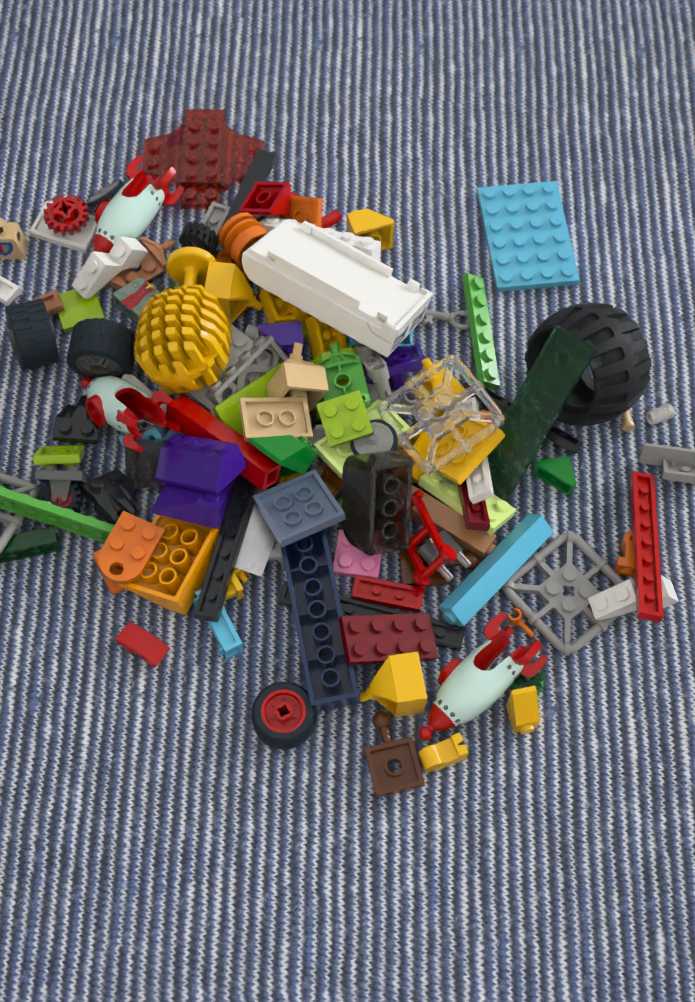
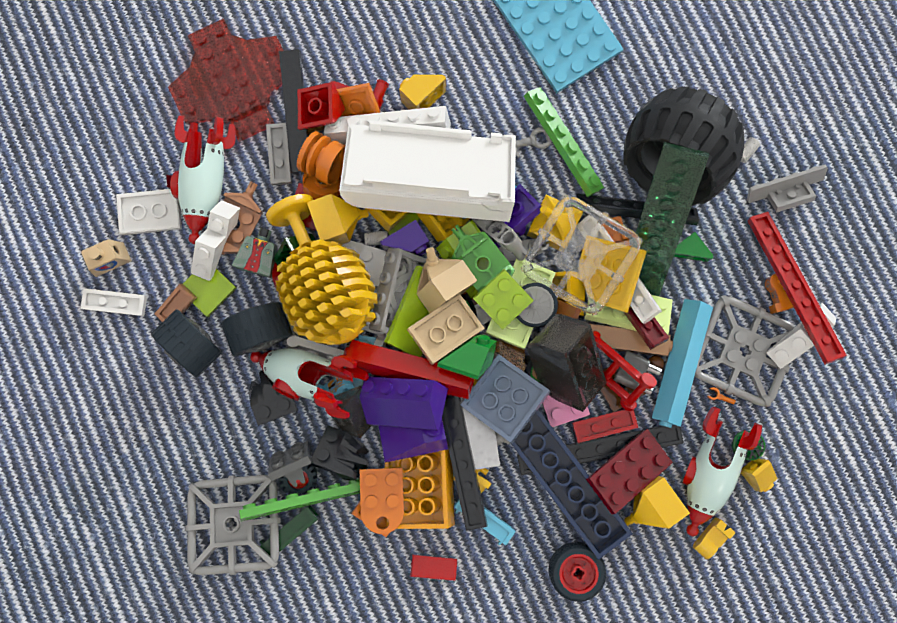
camera: 25 degrees left, 20 degrees up
lime plate [33,444,86,468] -> none
red gear [43,194,89,236] -> none
wheel [86,180,124,207] -> none
black tyre [179,221,219,255] -> none
reddish brown plate [364,711,425,798] -> none

